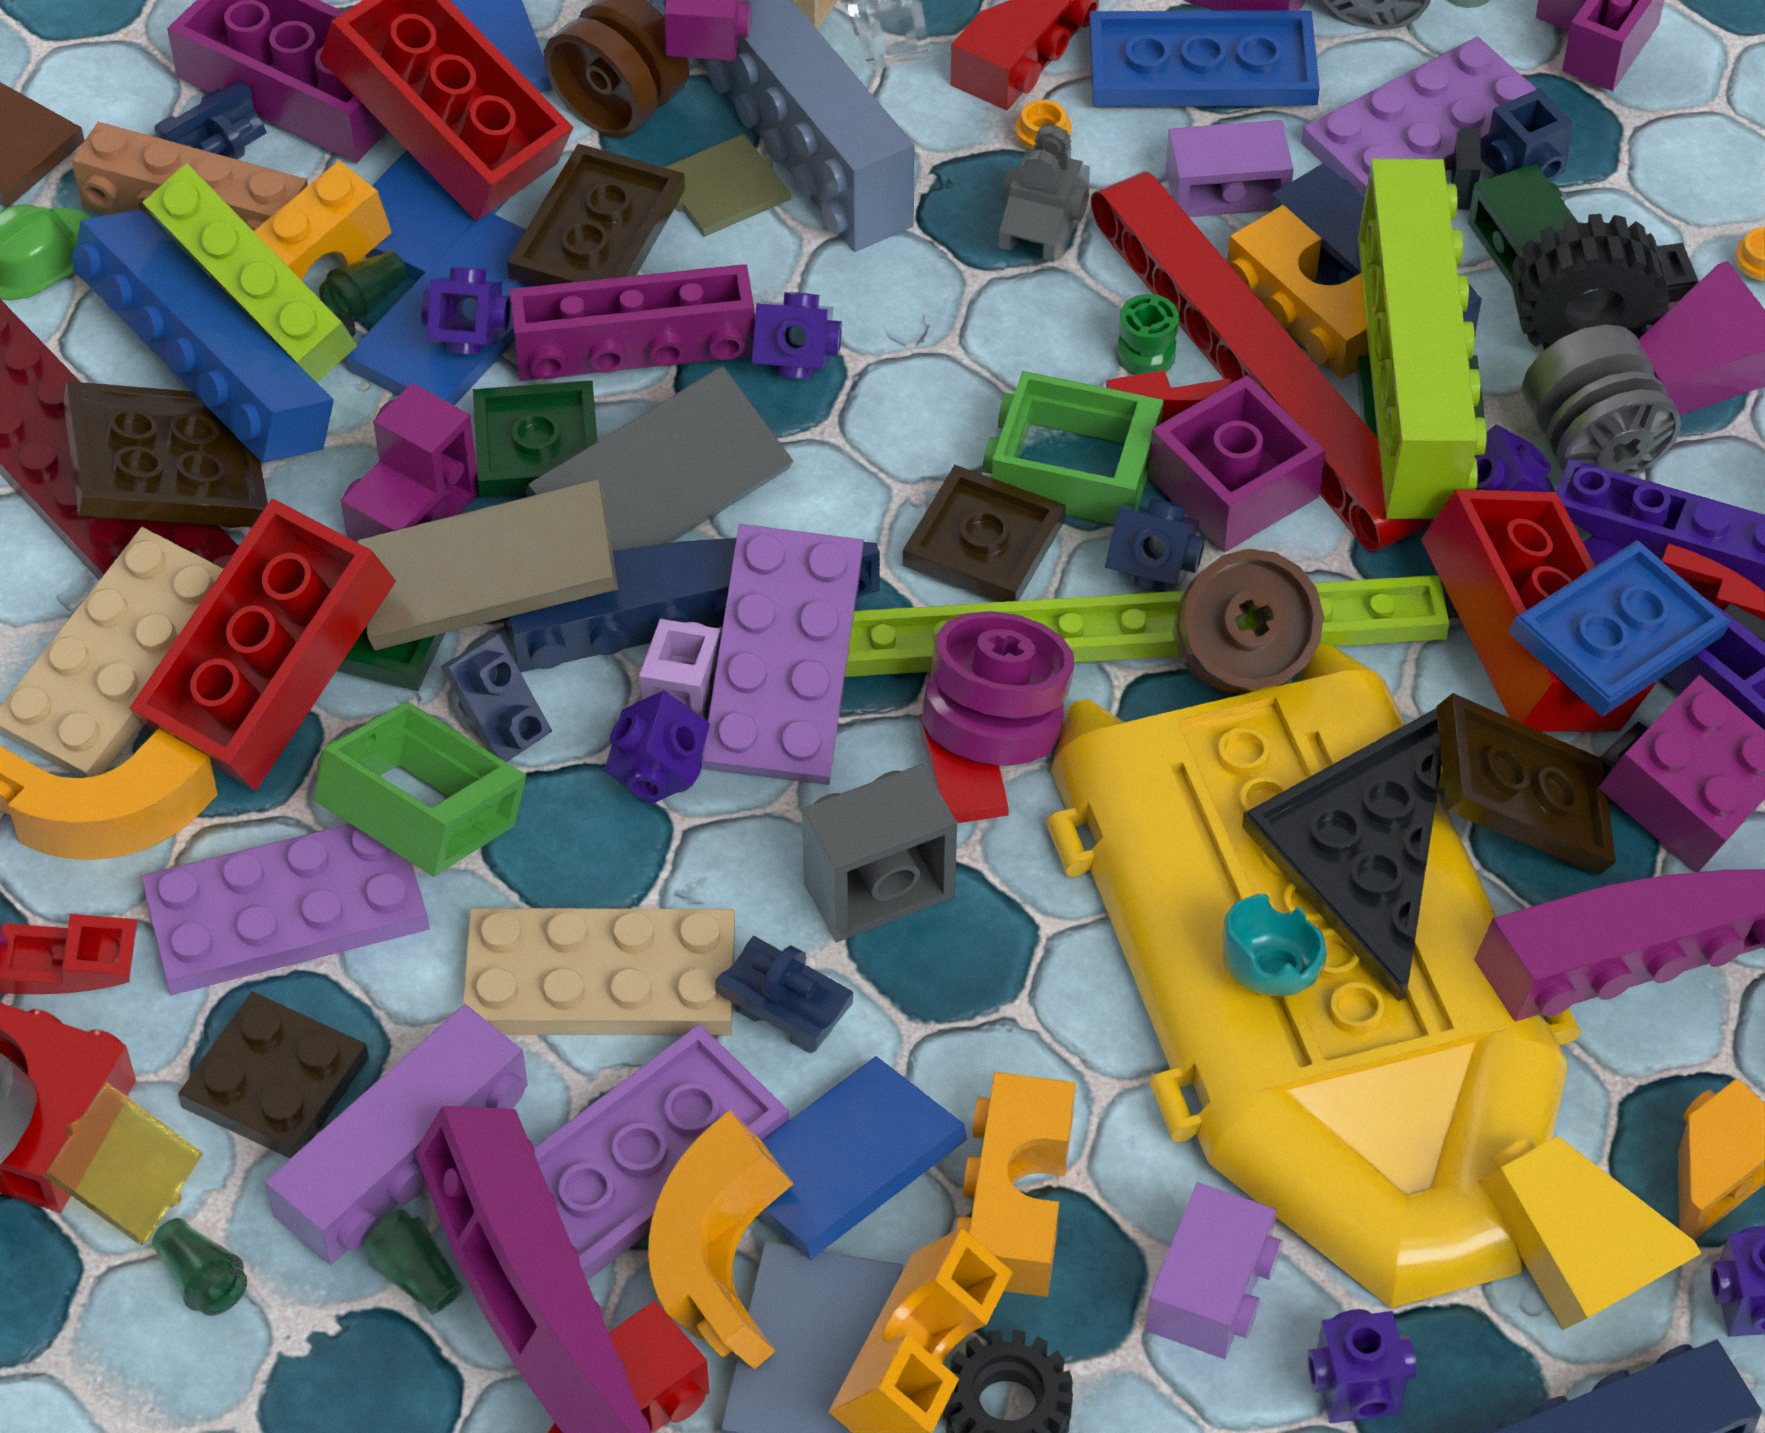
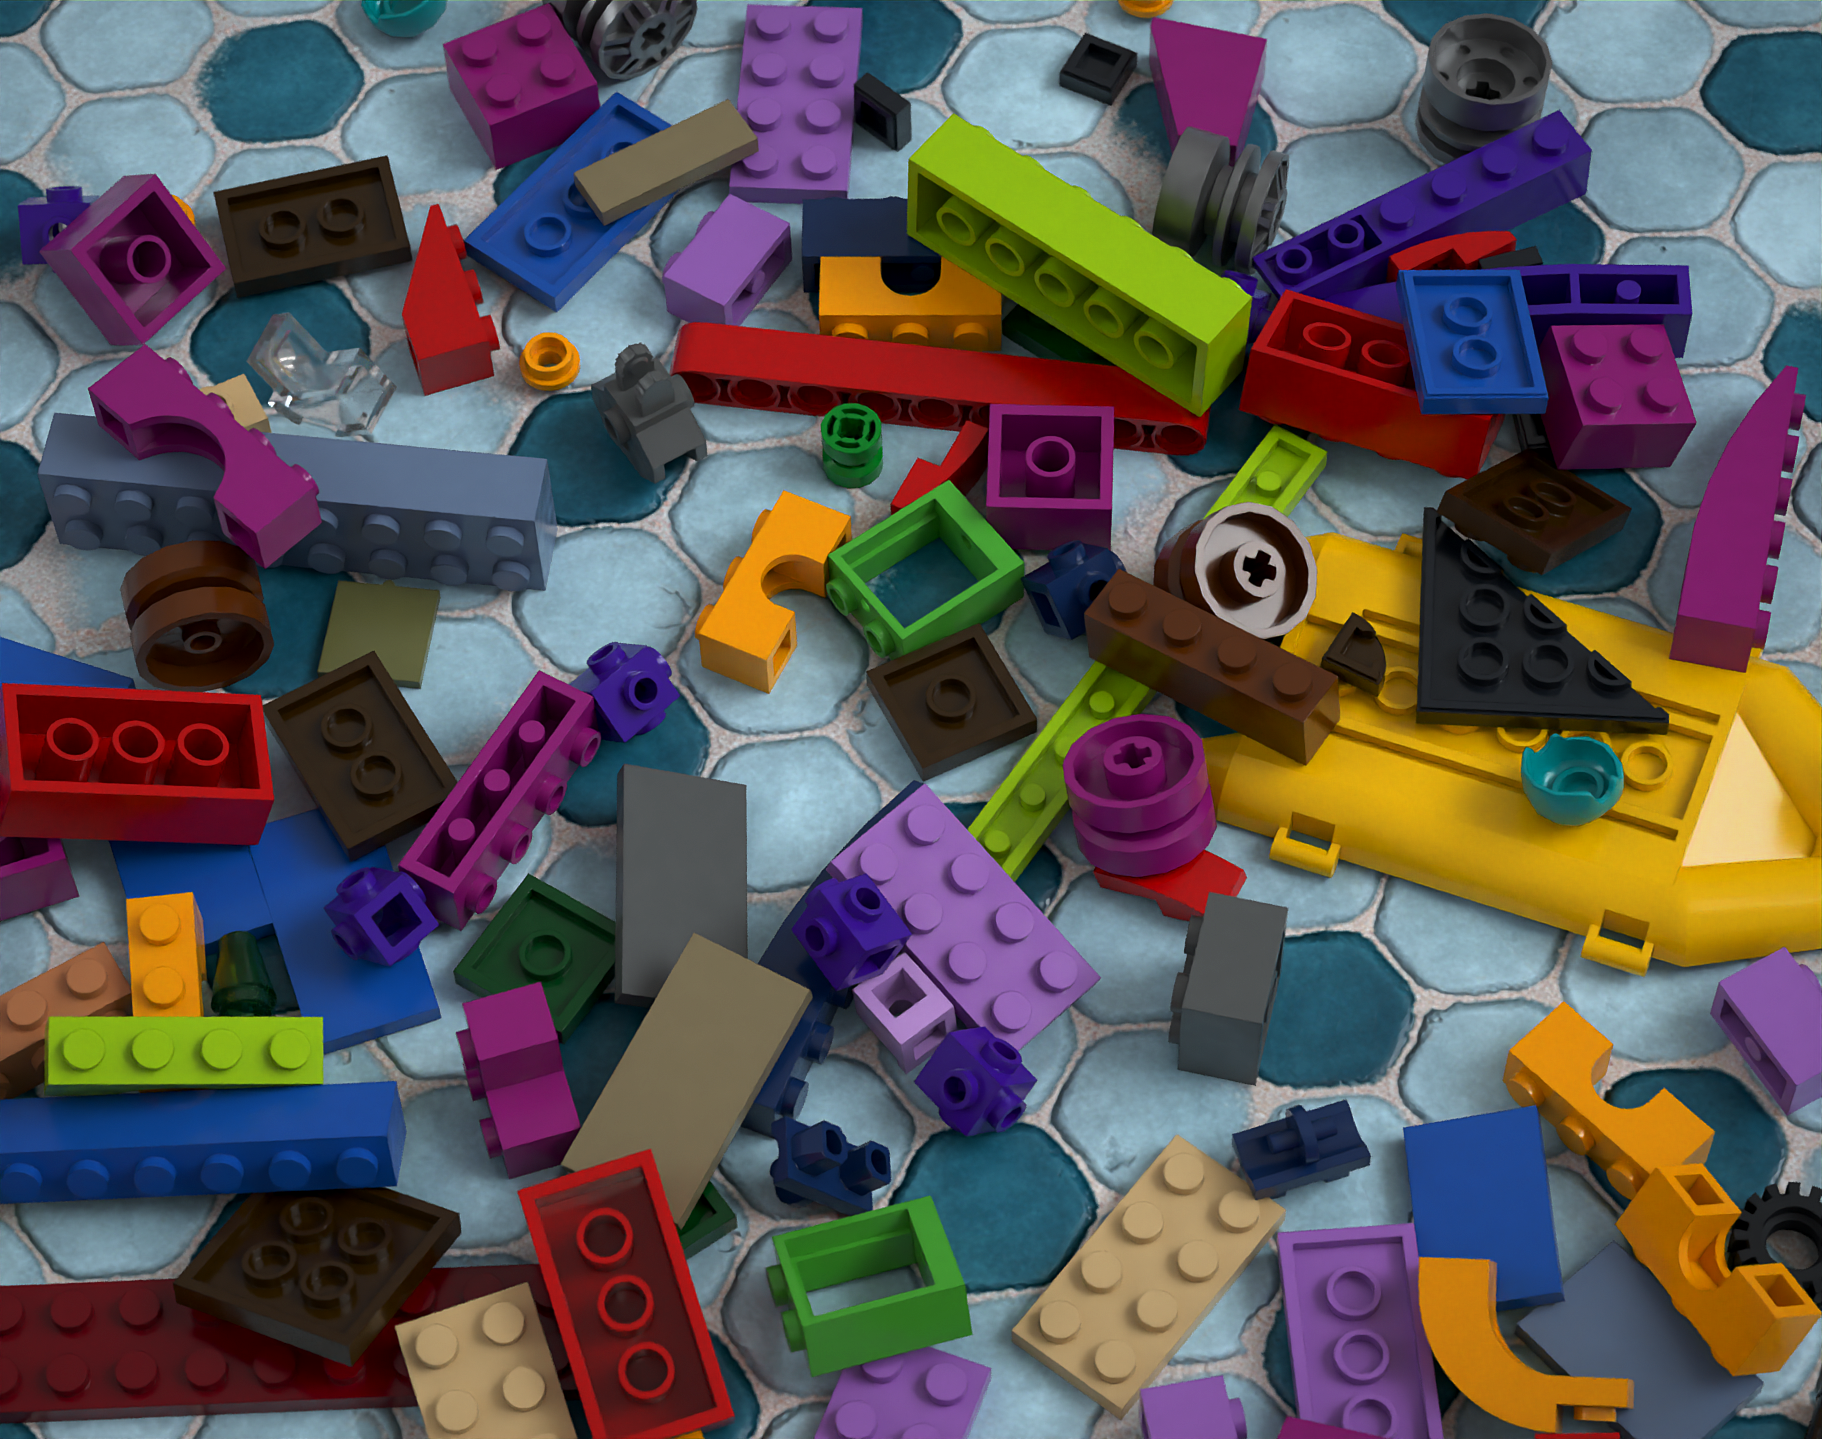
camera: 50 degrees left, 5 degrees up
dark green brick [1468,164,1582,286] -> none
dark blue brick [1485,88,1574,182] -> none
black tyre [1510,214,1669,351] -> none
none -> dark tan tile [573,99,759,226]
none -> light orange arch [695,490,852,694]
none -> dark purple brick [791,873,912,991]
none -> reddish brown brick [1084,569,1340,766]
none -> dark brown tile [1321,612,1386,697]

